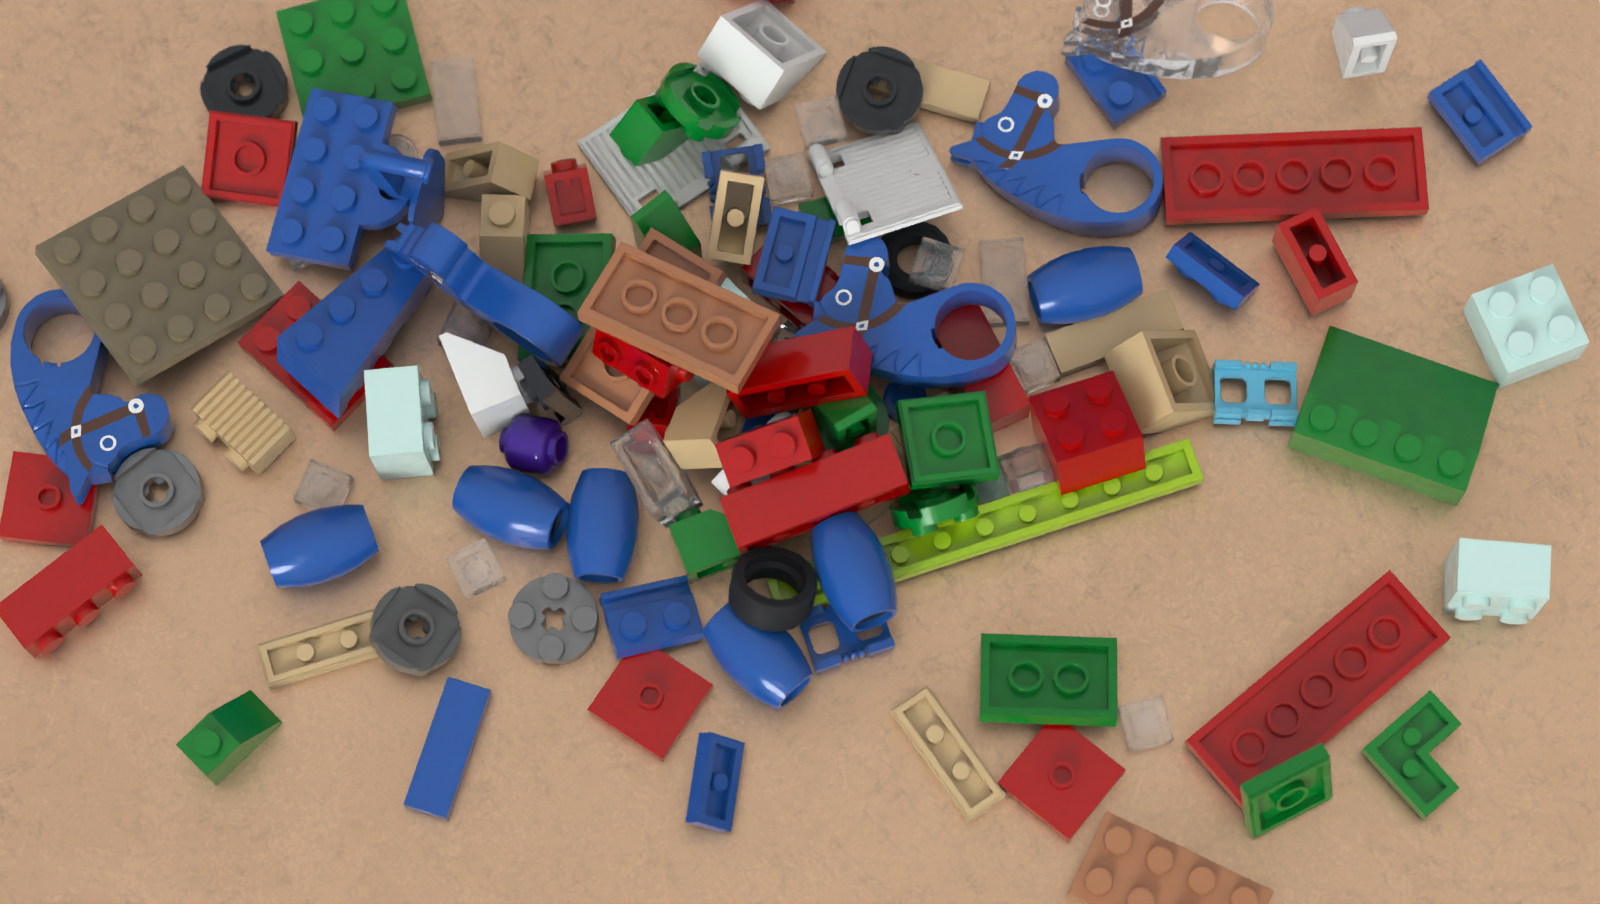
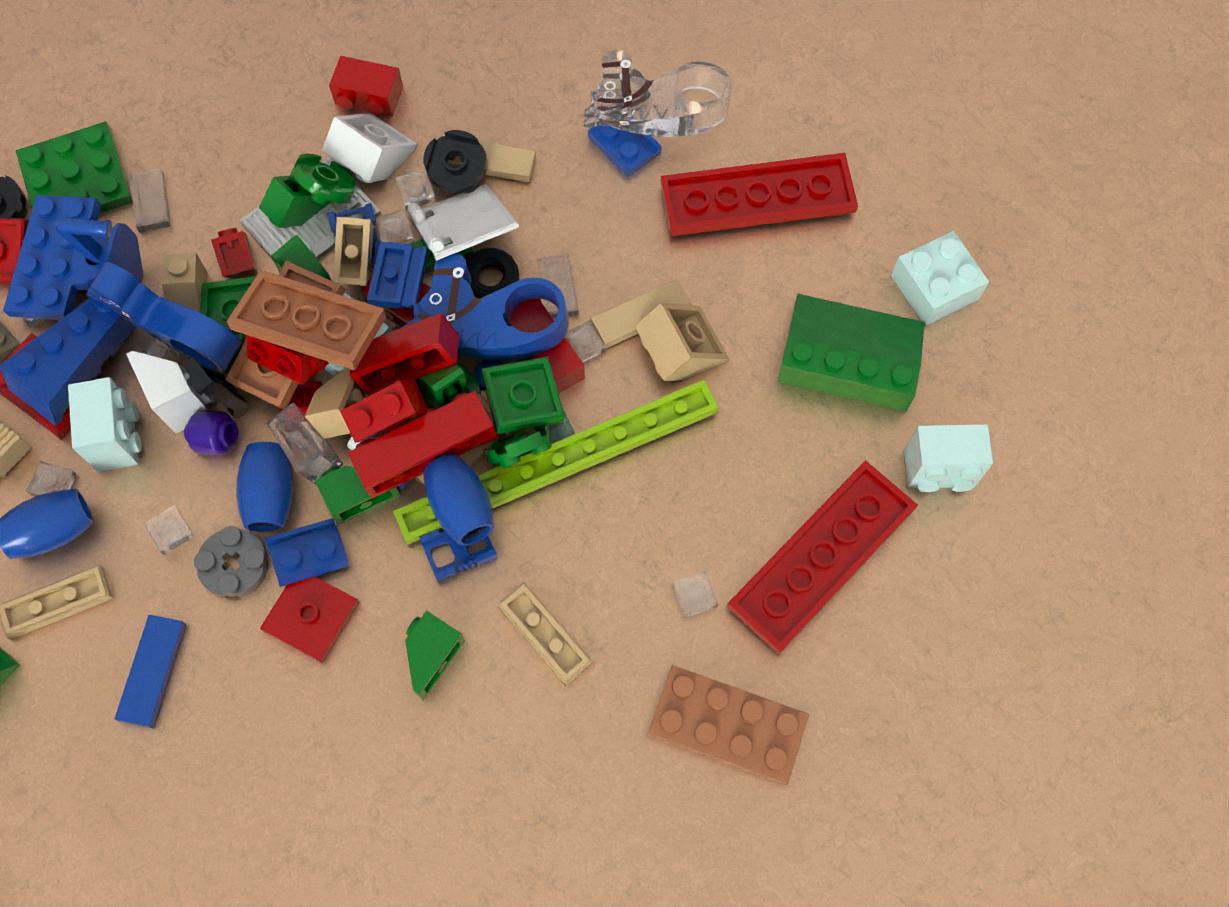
camera: 10 degrees left, 5 degrees down
dark grey plate [369,584,461,676] -> none
tan slope [445,141,539,202] -> none
blue piece [452,465,570,549] -> none
blue plate [685,732,744,832] -> none
blue piece [702,602,814,710] -> none
black tyre [728,546,817,632] -> none
clear plate [909,236,965,291] -> none
blue animal [949,71,1163,237] -> none
green plate [979,633,1118,727] -> none
clear plate [997,443,1055,495] -> none
red plate [998,724,1126,842] -> none
blue piece [1027,246,1143,324] -> none
red brick [1028,370,1146,495] -> none
blue plate [1166,231,1260,310] -> none
medium azure piece [1212,359,1298,427] -> none
green plate [1240,743,1333,838] -> none
red brick [1272,206,1358,316] -> none
white slope [1332,7,1397,79] -> none
green plate [1361,690,1461,820] -> none
blue plate [1427,59,1532,165] -> none
none -> green slope [405,610,465,700]

